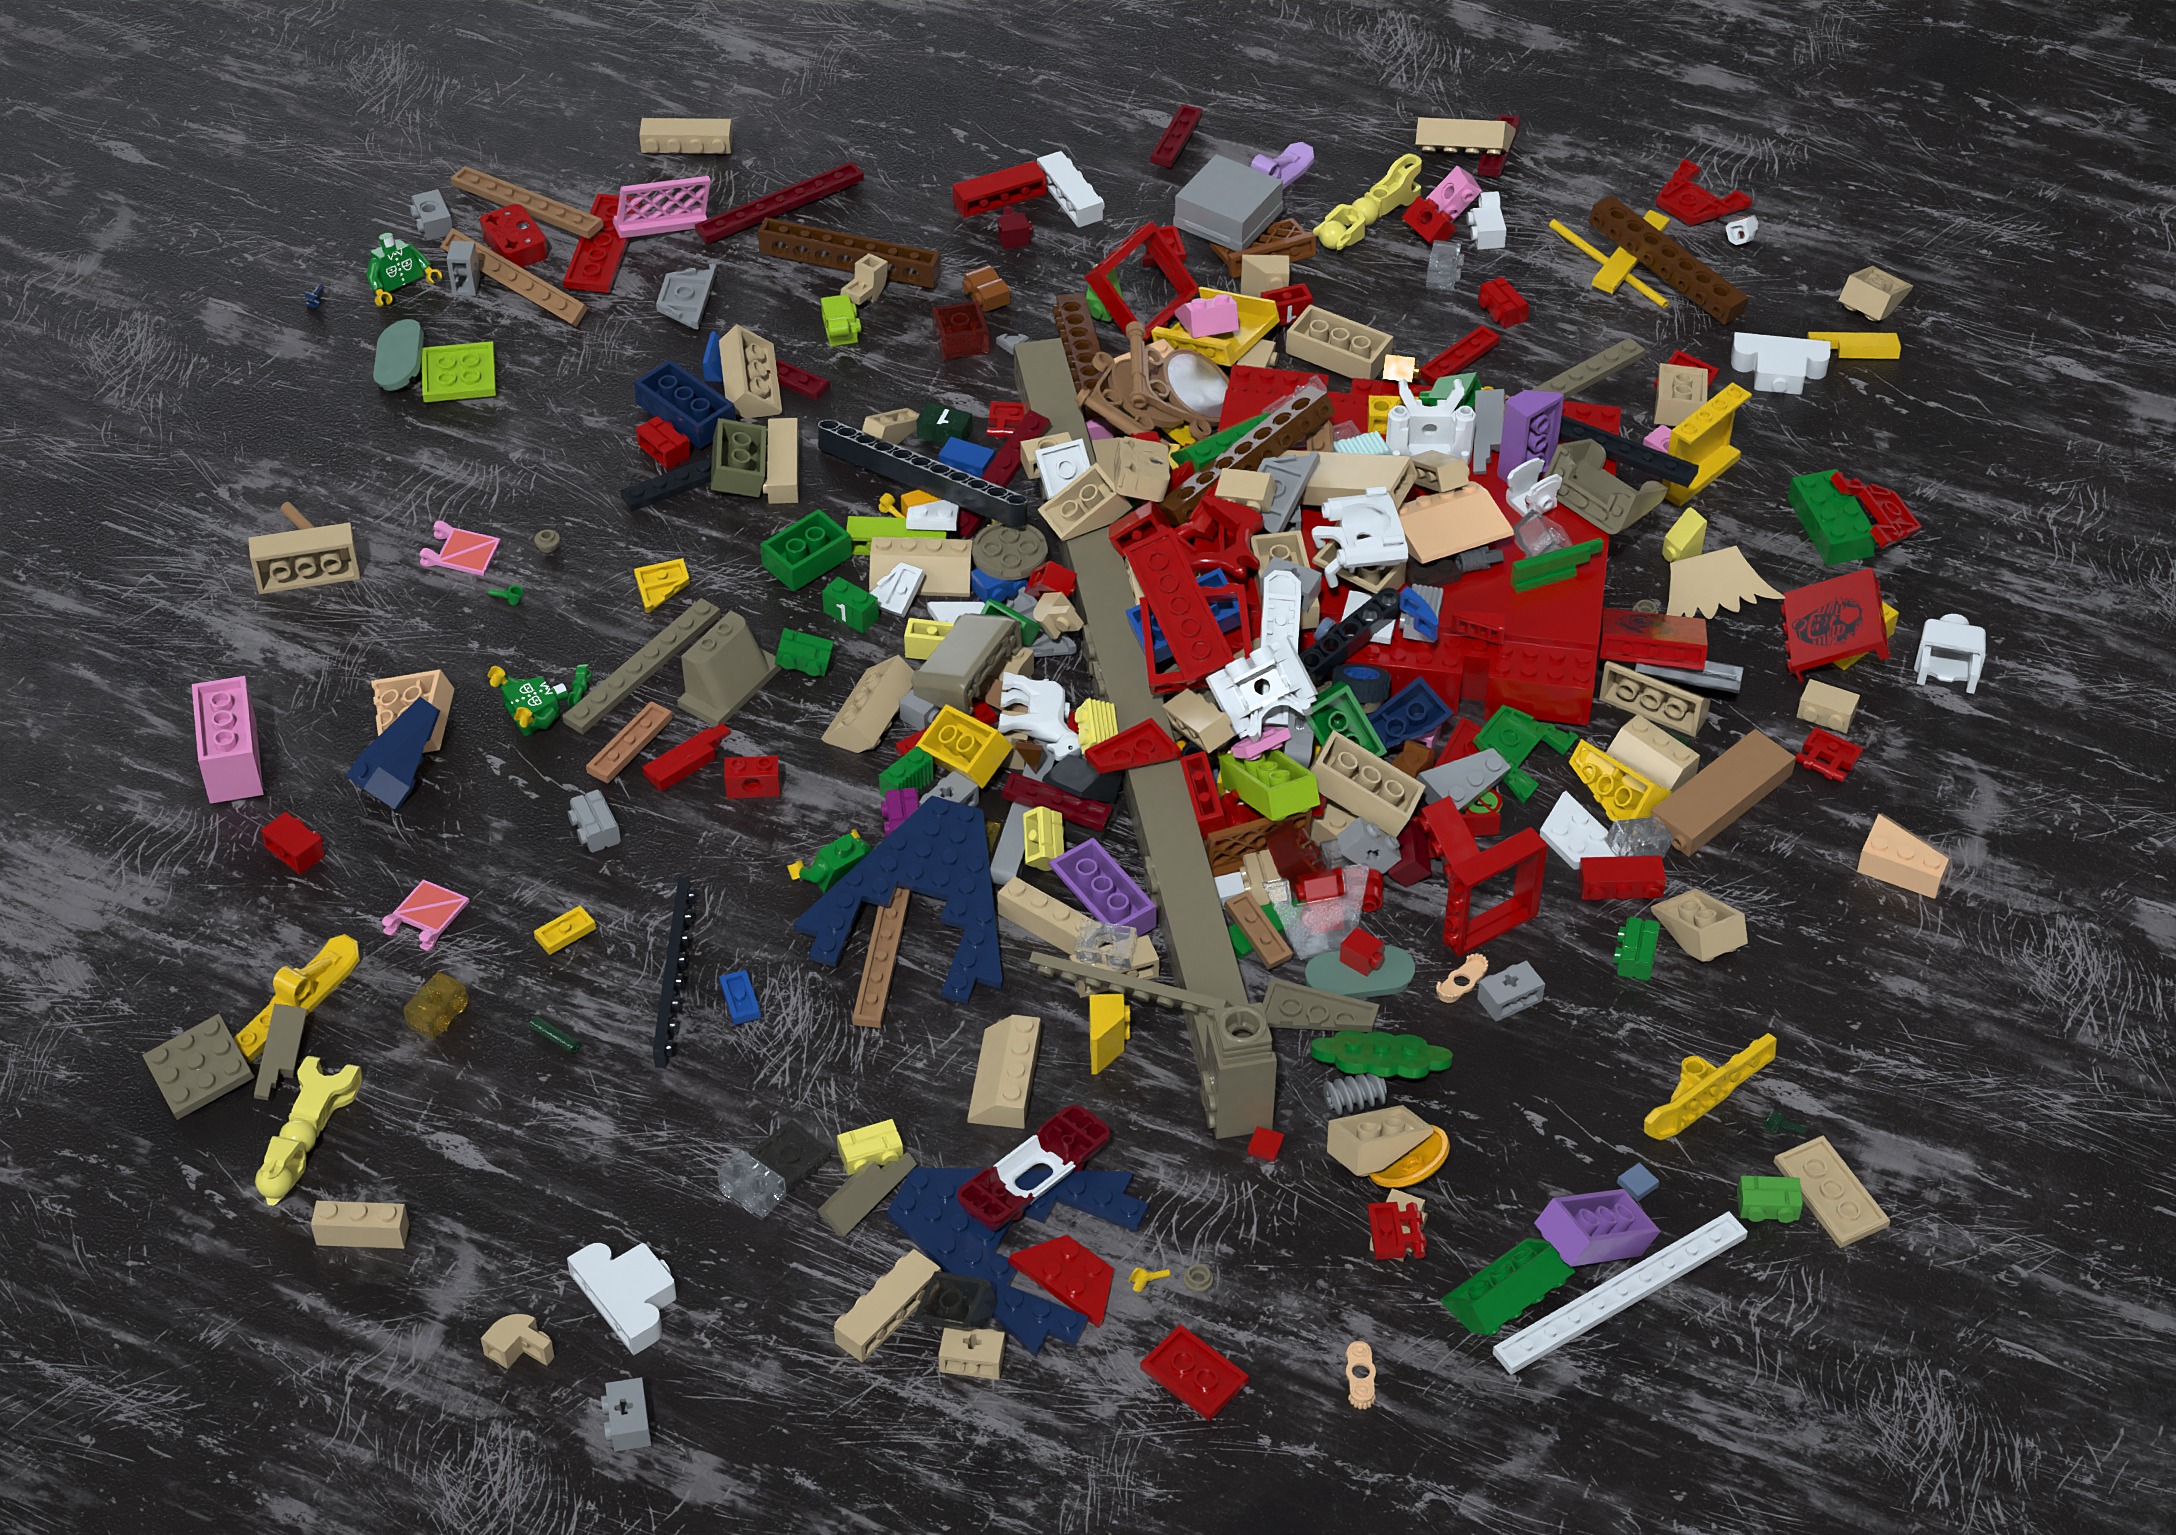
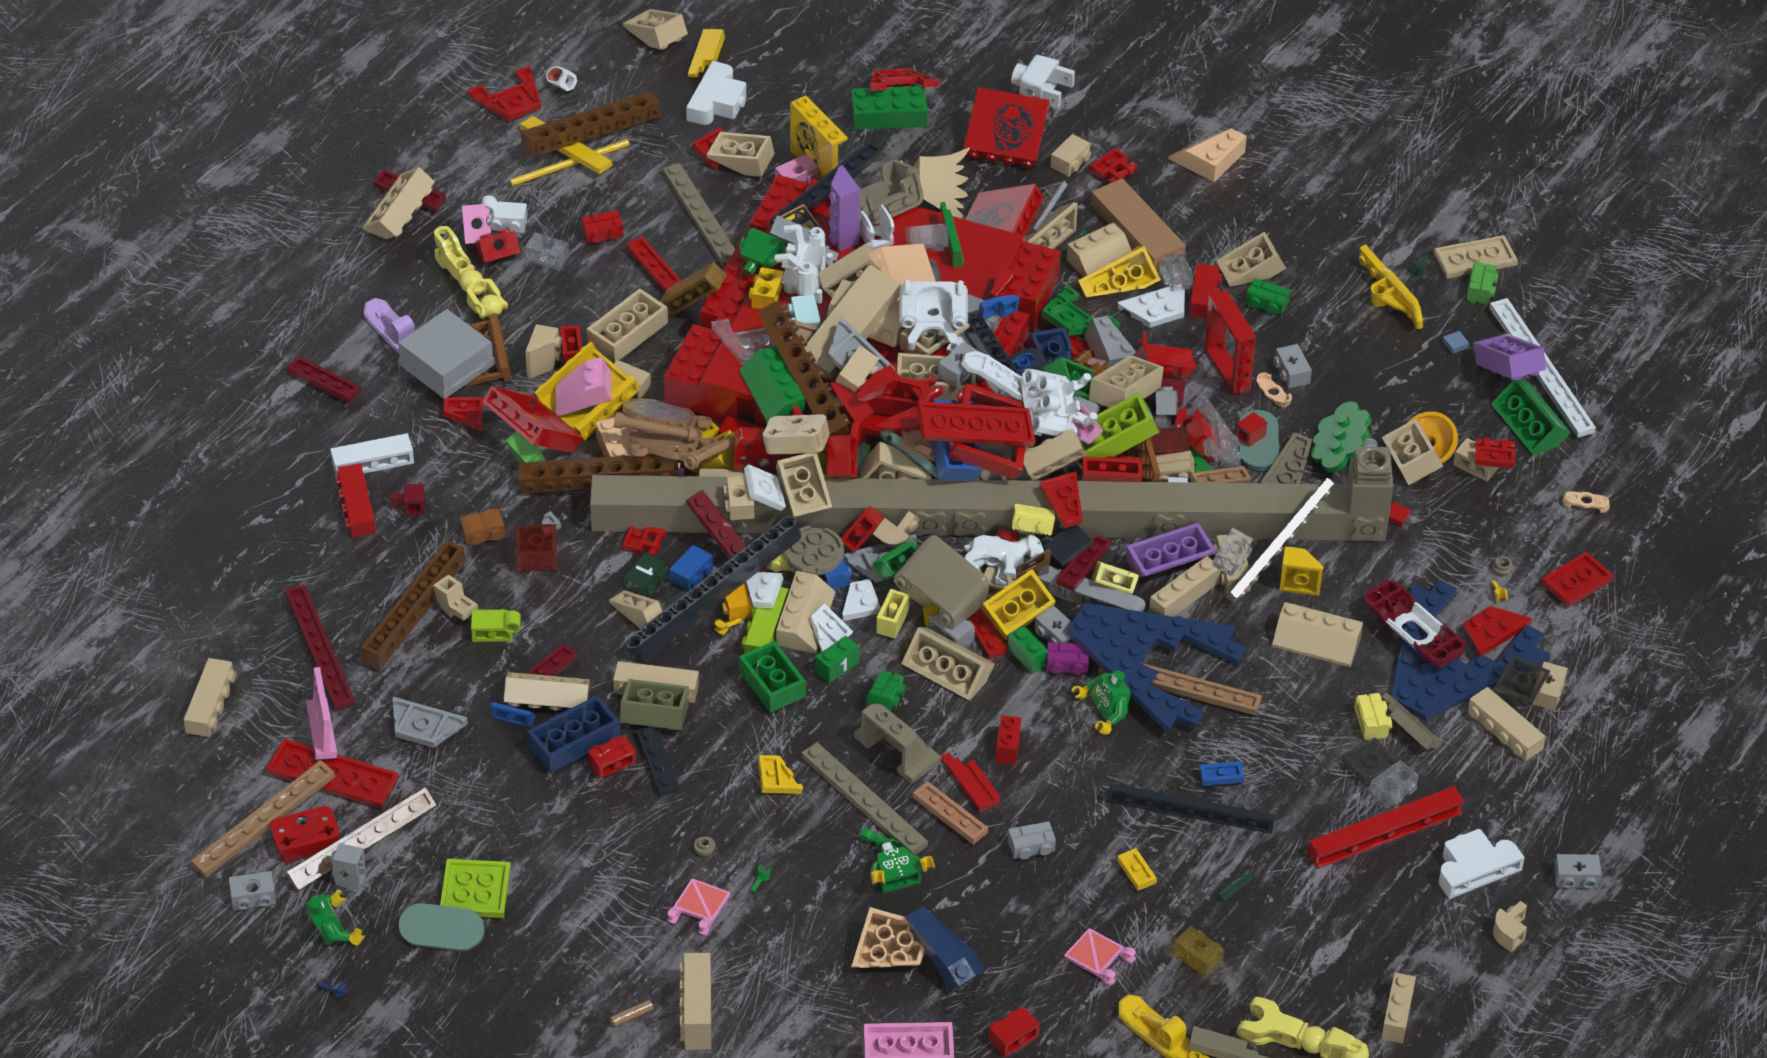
camera: 80 degrees left, 0 degrees up
none -> red tile [1307,786,1465,869]

